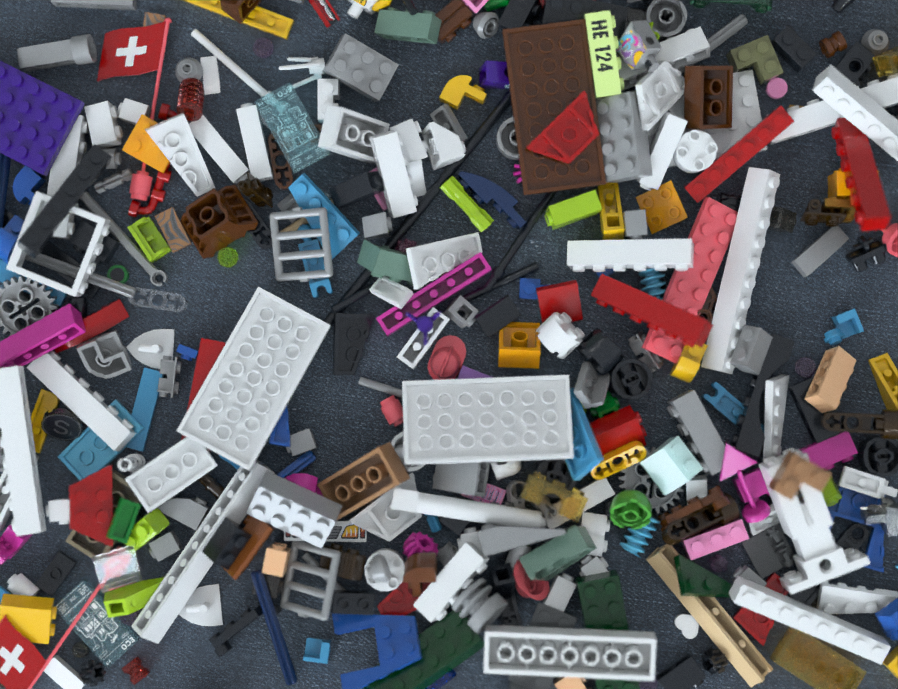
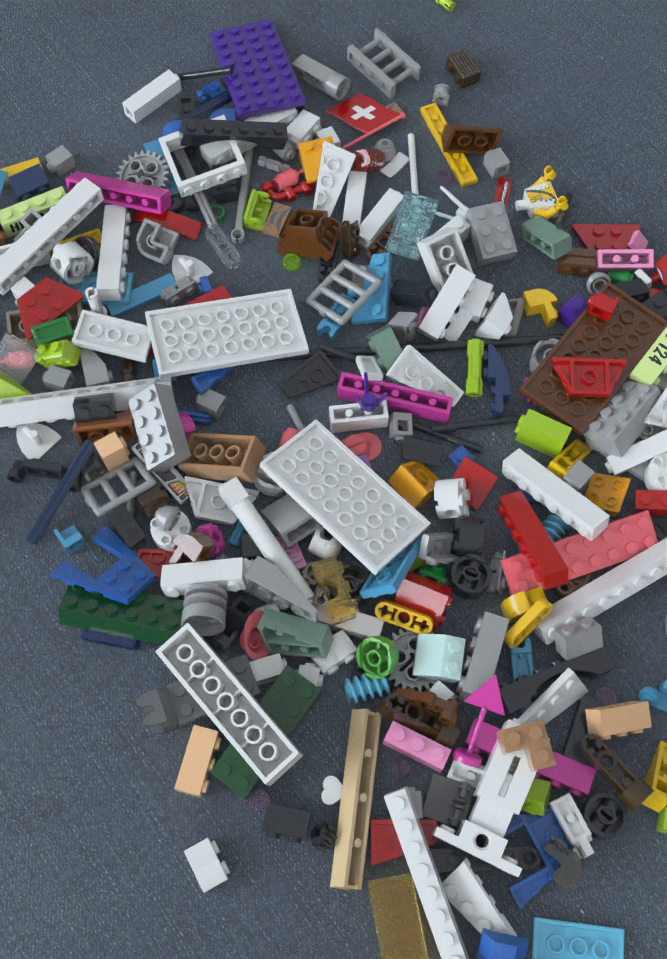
camera: 45 degrees right, 20 degrees down
dark green wing [674,555,732,598] -> none
none -> white brick [50,241,94,284]
none -> yellow beam [504,598,553,649]
none -> red brick [587,292,620,322]

